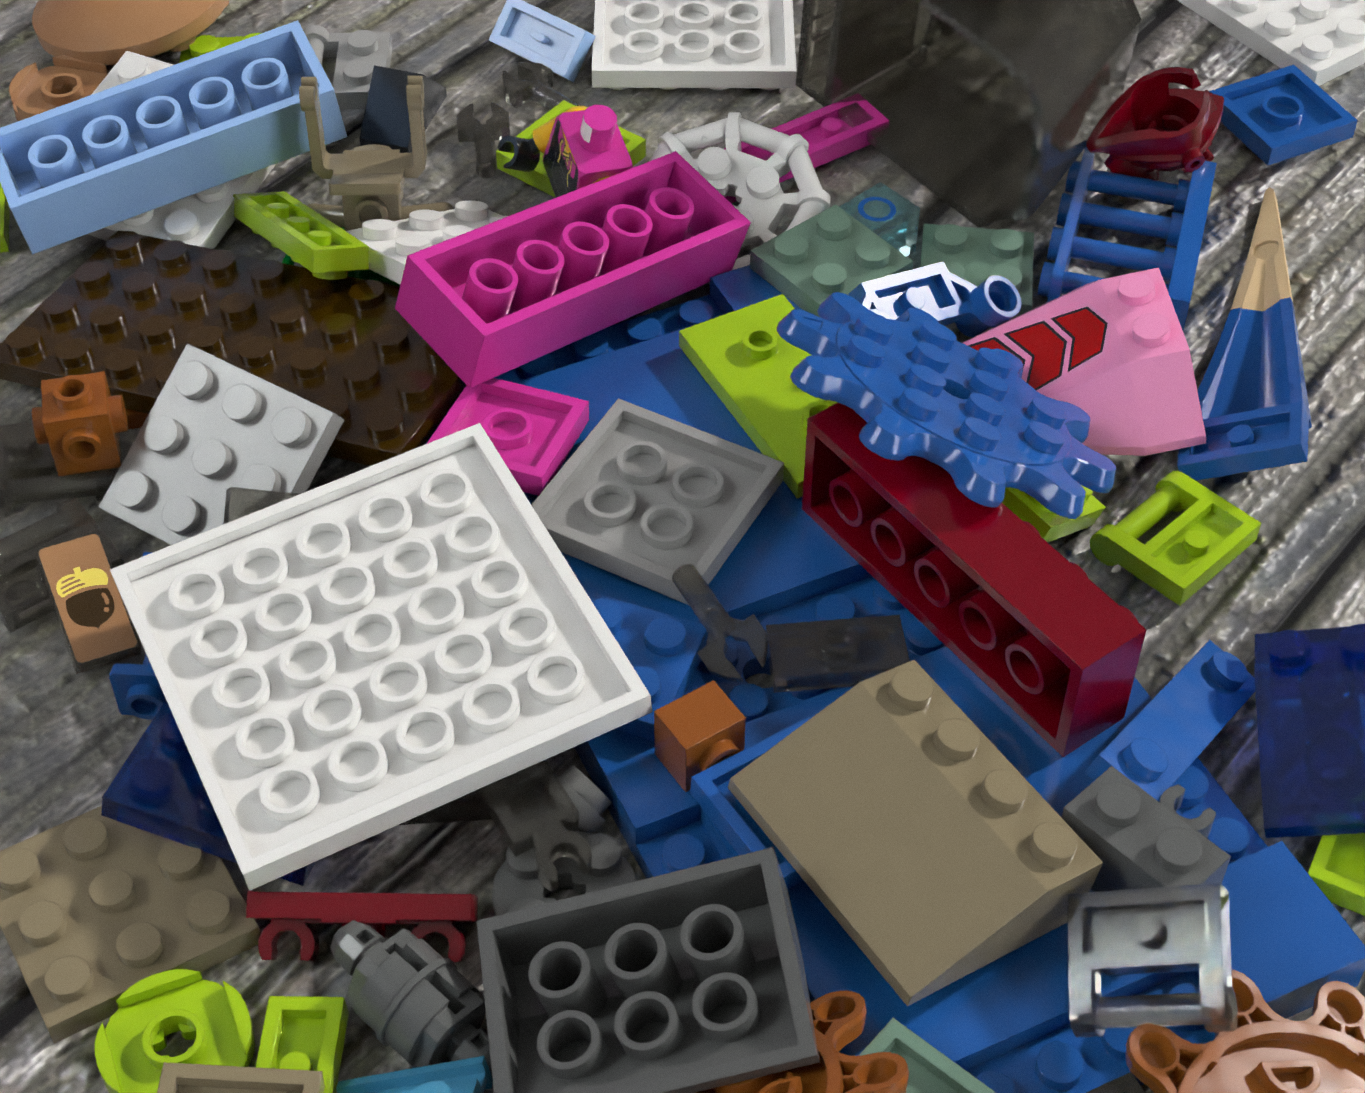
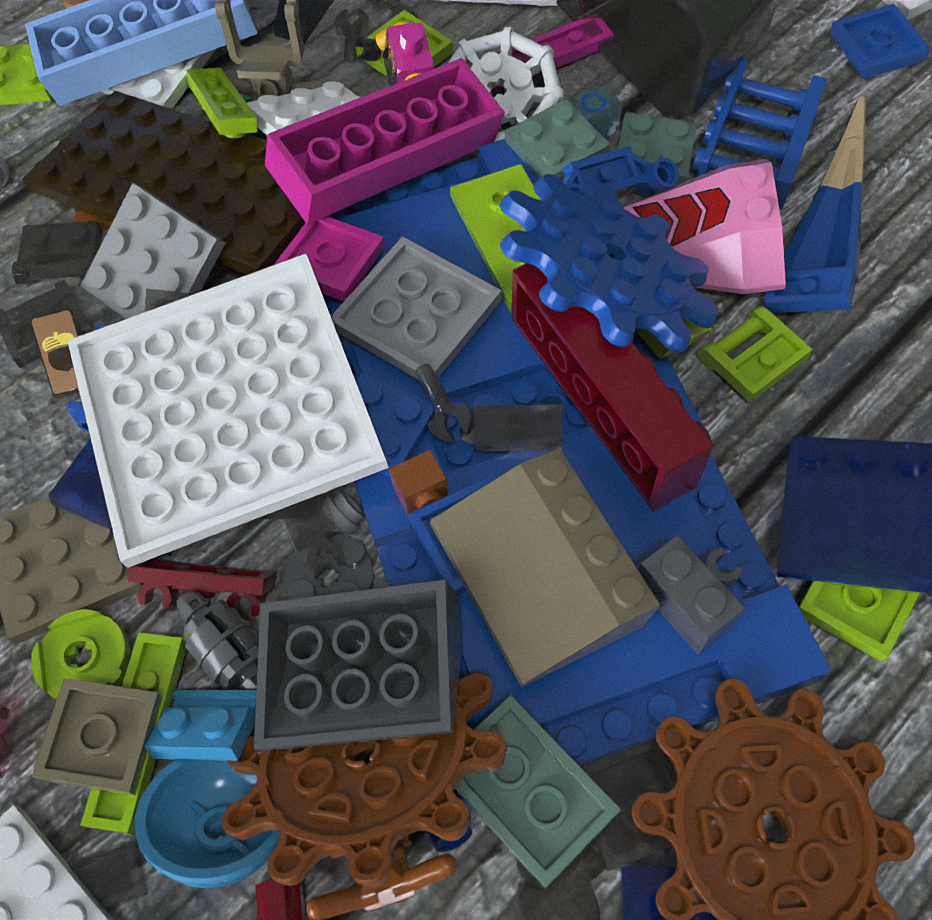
camera: 10 degrees right, 15 degrees up
dark orange brick [32,371,128,477] -> none
clear smoke plate [1068,883,1238,1037] -> none
blue plate [1084,640,1261,801] -> none
dark red helmet [1086,67,1224,180] -> none

